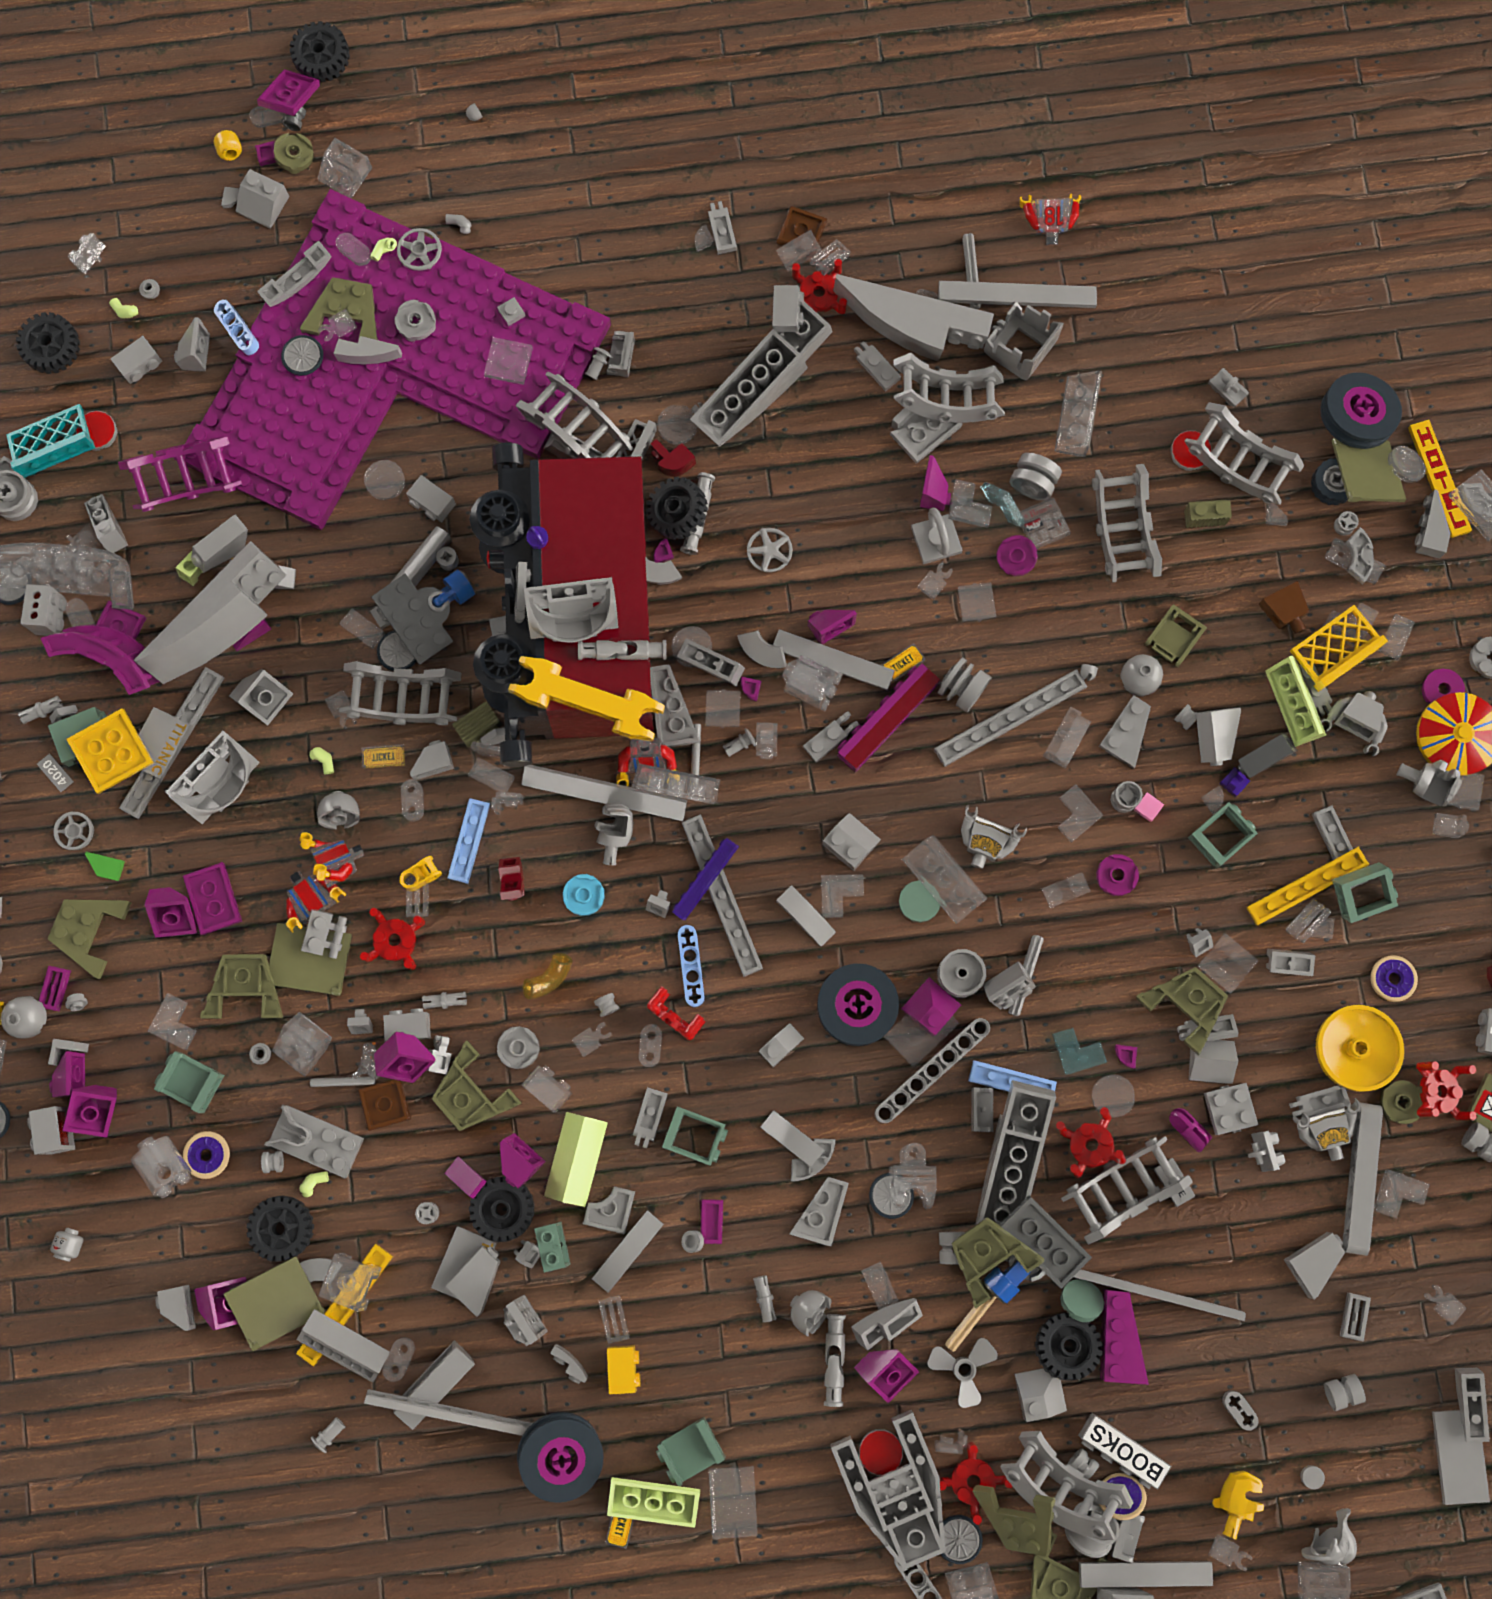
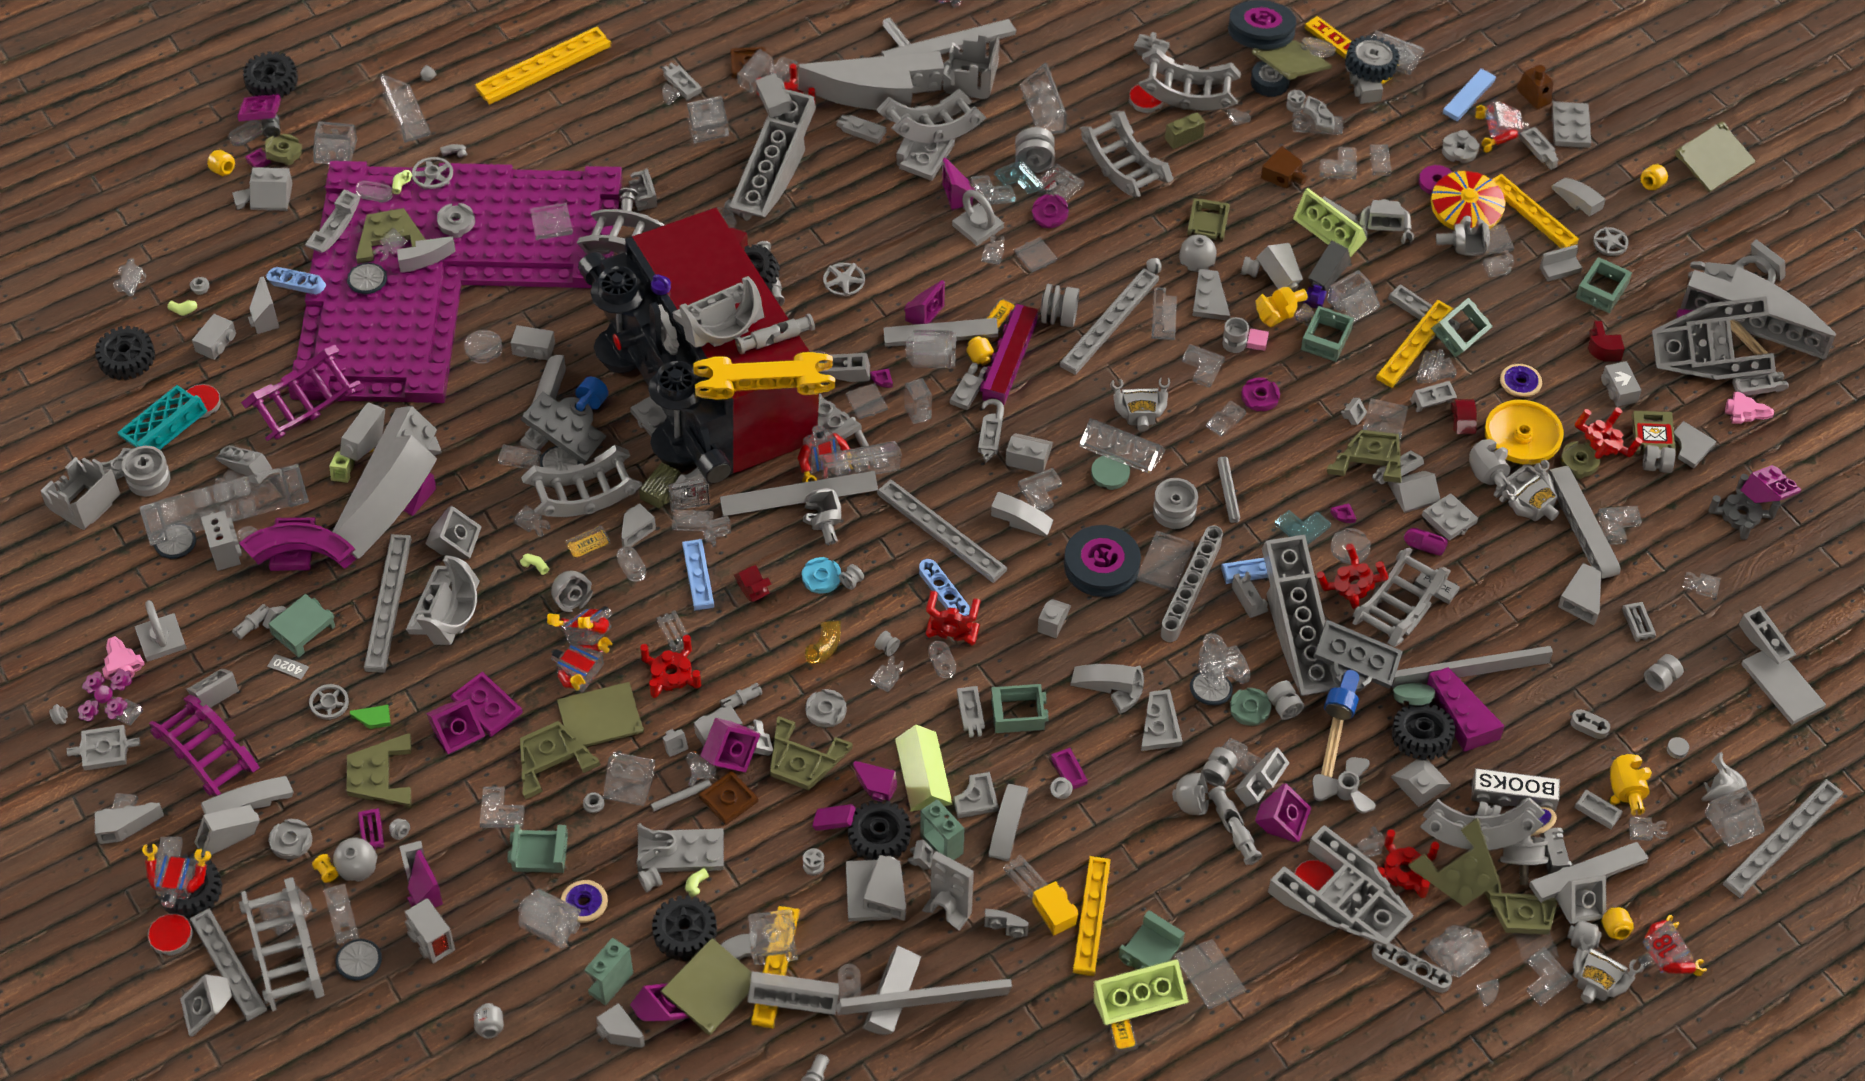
camera: 30 degrees left, 25 degrees down
magenta slope [63,1085,117,1137] -> none
yellow plate [67,708,154,794] -> none
light grey tile [139,707,192,780] -> none
light grey plate [301,909,347,959] -> none
yellow piece [400,856,442,891] -> none
light grey wheel [436,547,459,571] -> none
light grey plate [497,297,525,326] -> none
black wheel [517,1412,604,1503] -> none
clear piece [522,1065,573,1113] -> none
light grey tile [646,890,670,918] -> none
dark purple piece [672,838,739,920] -> none
light grey pin [723,728,756,757] -> none
light grey tile [737,630,787,668] -> none
light grey pin [753,1275,776,1322] -> none
magenta slope [901,977,961,1037] -> none
light grey wheel [941,1515,983,1564] -> none
olive wing [951,1217,1044,1308] -> none
light grey slope [983,962,1036,1010] -> none
light grey hips [1248,1131,1285,1172] -> none
yellow fence [1290,605,1388,692] -> none
none -> clear slope [380,74,431,143]
none -> yellow plate [475,27,611,105]
none -> sand green panel [585,937,633,1005]
none -> clear slope [687,96,729,143]
none -> light grey wheel [839,564,864,590]
none -> yellow head [966,336,994,366]
none -> light grey plate [978,399,1004,462]
none -> yellow tile [1073,856,1111,976]
none -> light grey wheel [1201,747,1238,786]
none -> sand green tile [1230,688,1271,726]
none -> yellow piece [1255,286,1308,328]
none -> clear slope [1327,270,1380,323]
none -> black wheel [1345,35,1400,82]
none -> dark red brick [1450,399,1477,434]
none -> light grey piece [1469,439,1511,492]
none -> light grey plate [1574,790,1623,829]

